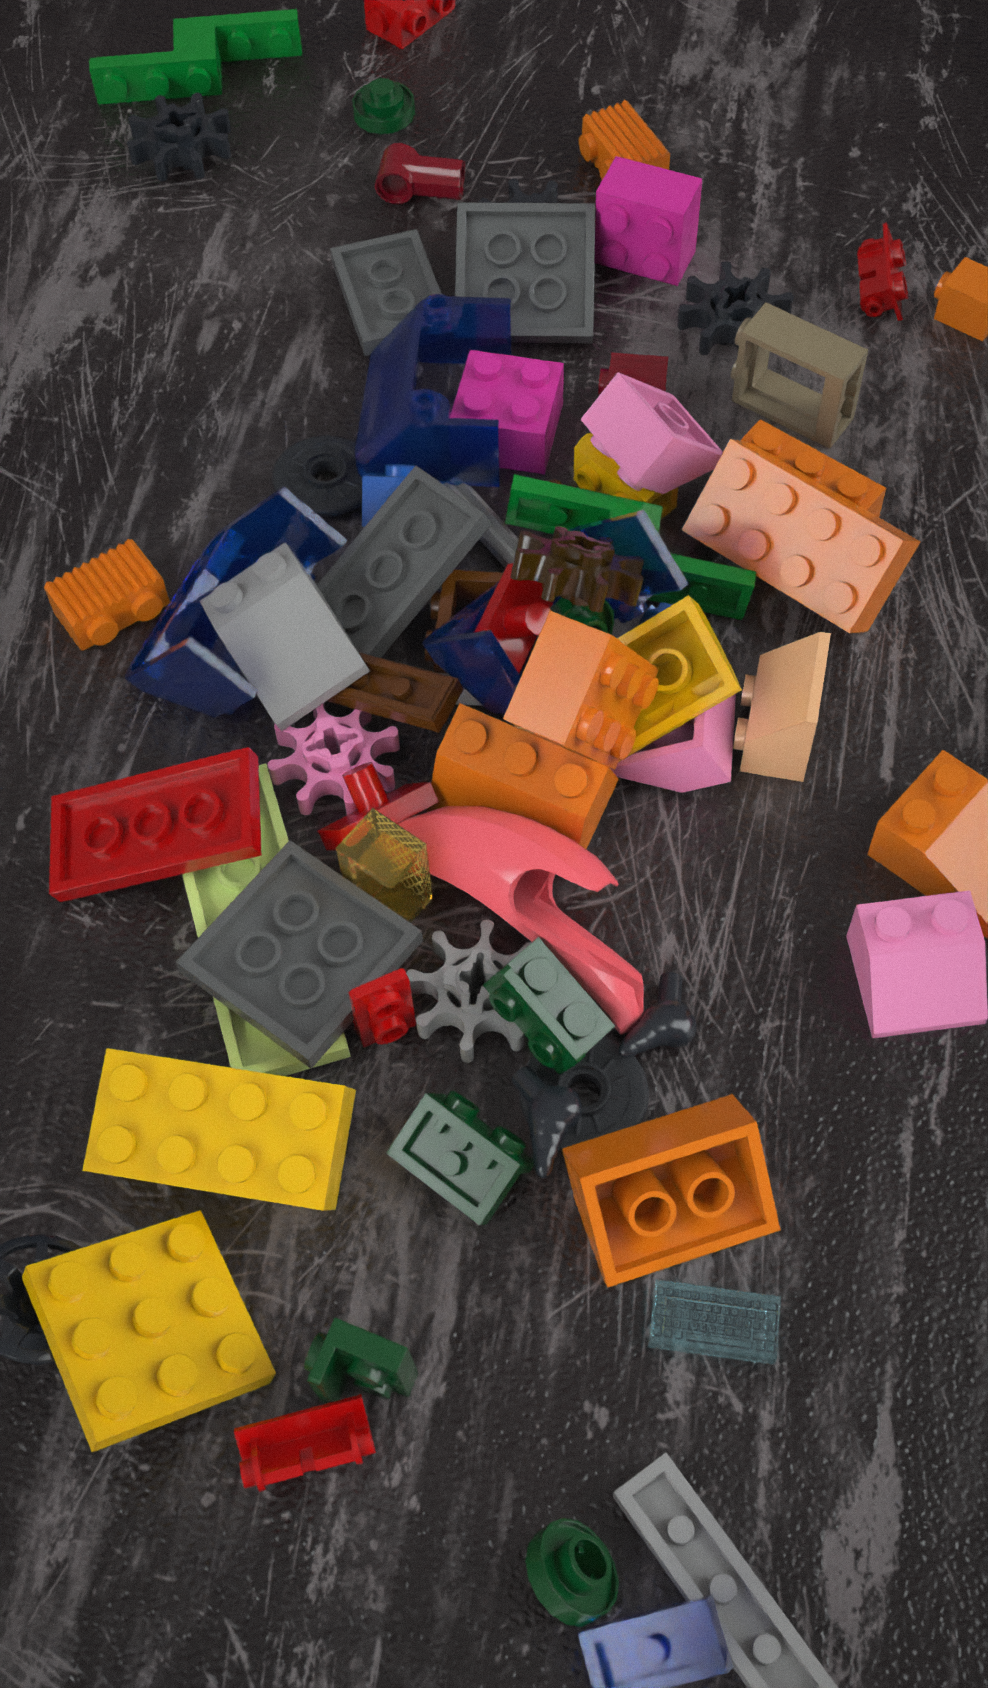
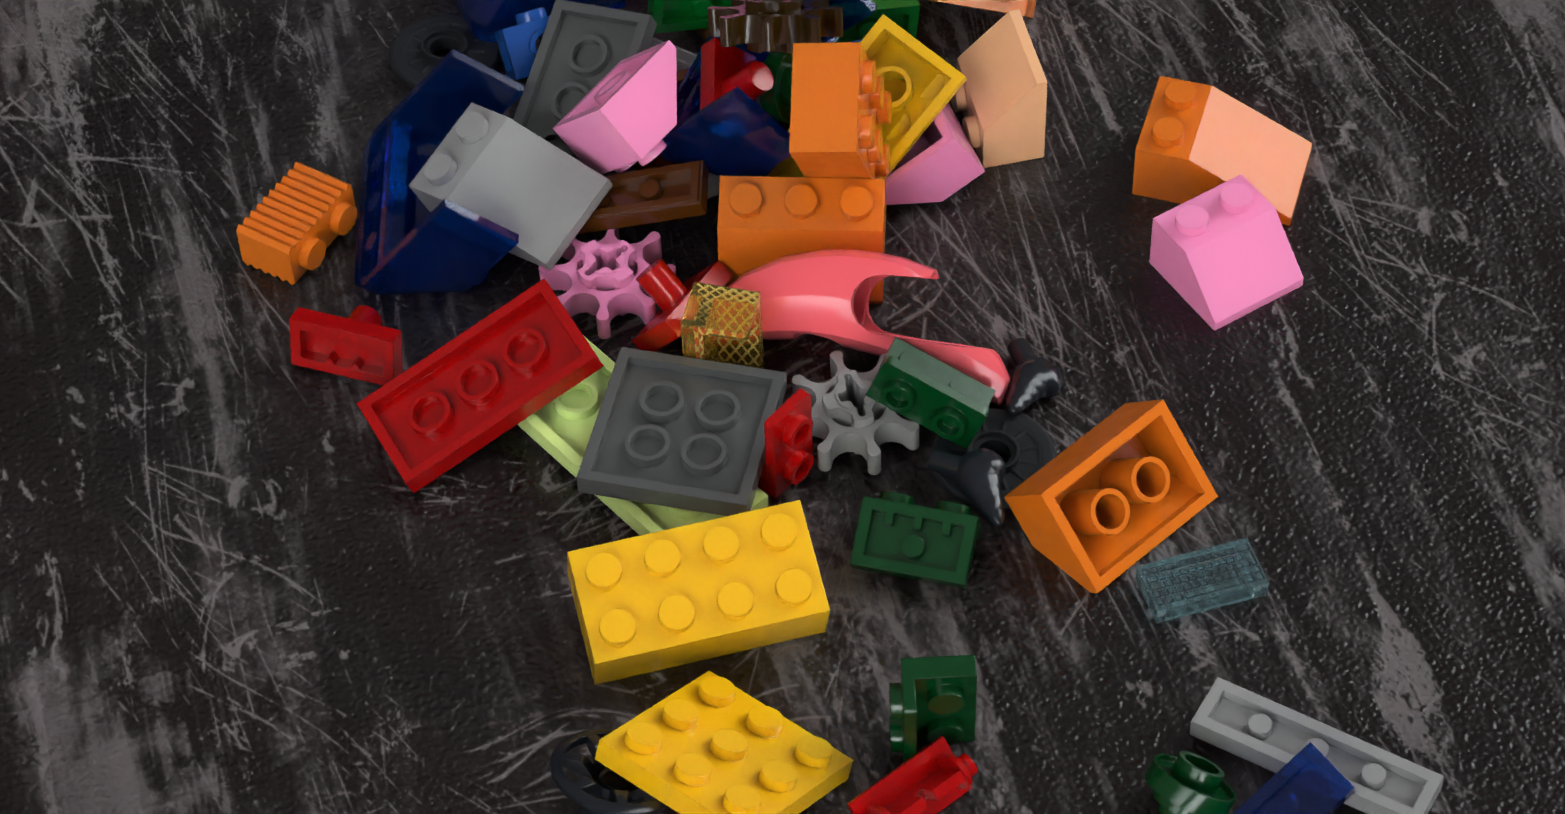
camera: 25 degrees left, 10 degrees down
none -> red tile [289,305,402,385]
none -> bright pink slope [553,40,677,175]

